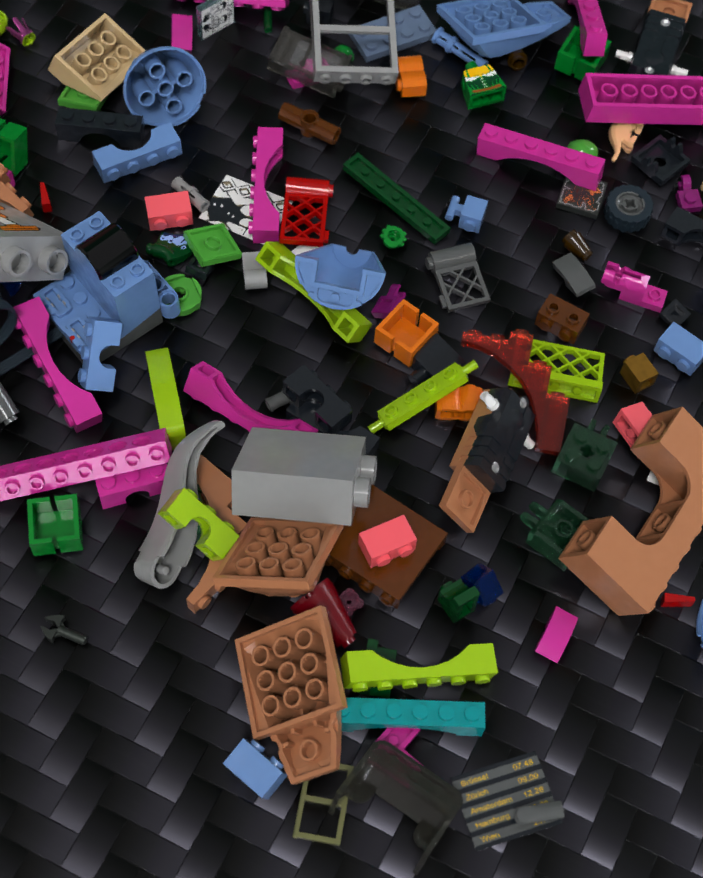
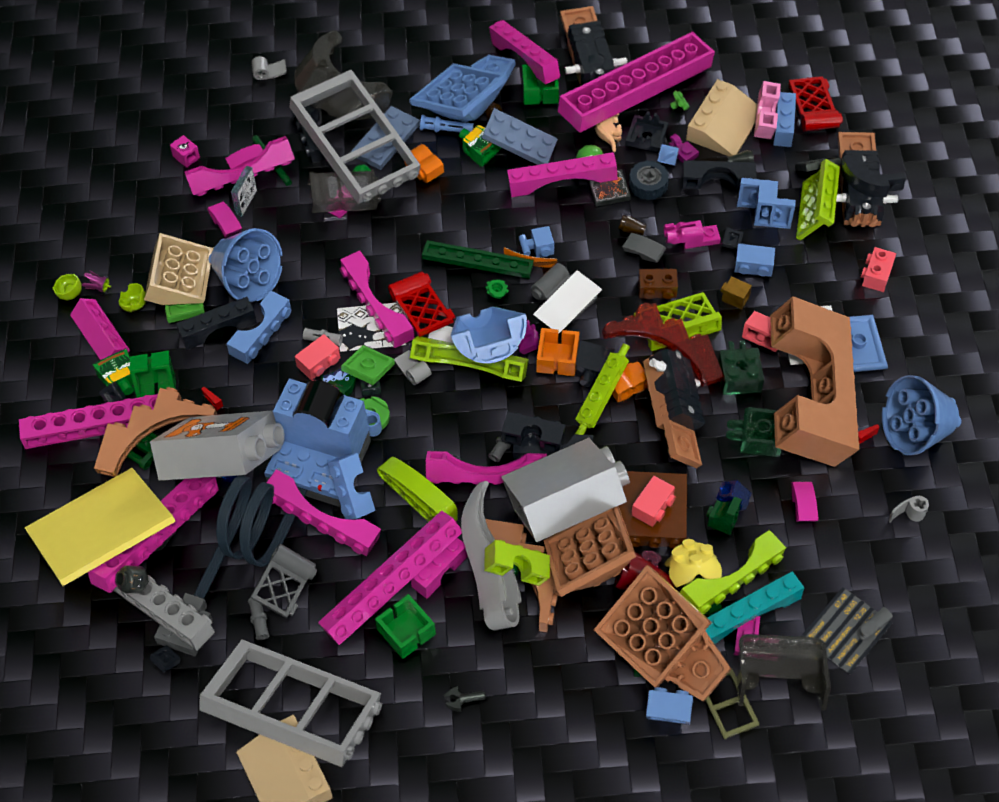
camera: 25 degrees left, 5 degrees down
reddish brown piece [278,102,341,145] -> none
none -> lime hair [118,283,146,312]
none -> sand blue plate [481,108,557,165]
none -> orange sticker [504,247,557,268]
none -> white sticker [533,270,602,334]
none -> medium blue tile [657,144,679,165]
none -> light yellow brick [665,539,722,588]
none -> light grey panel [888,496,929,523]

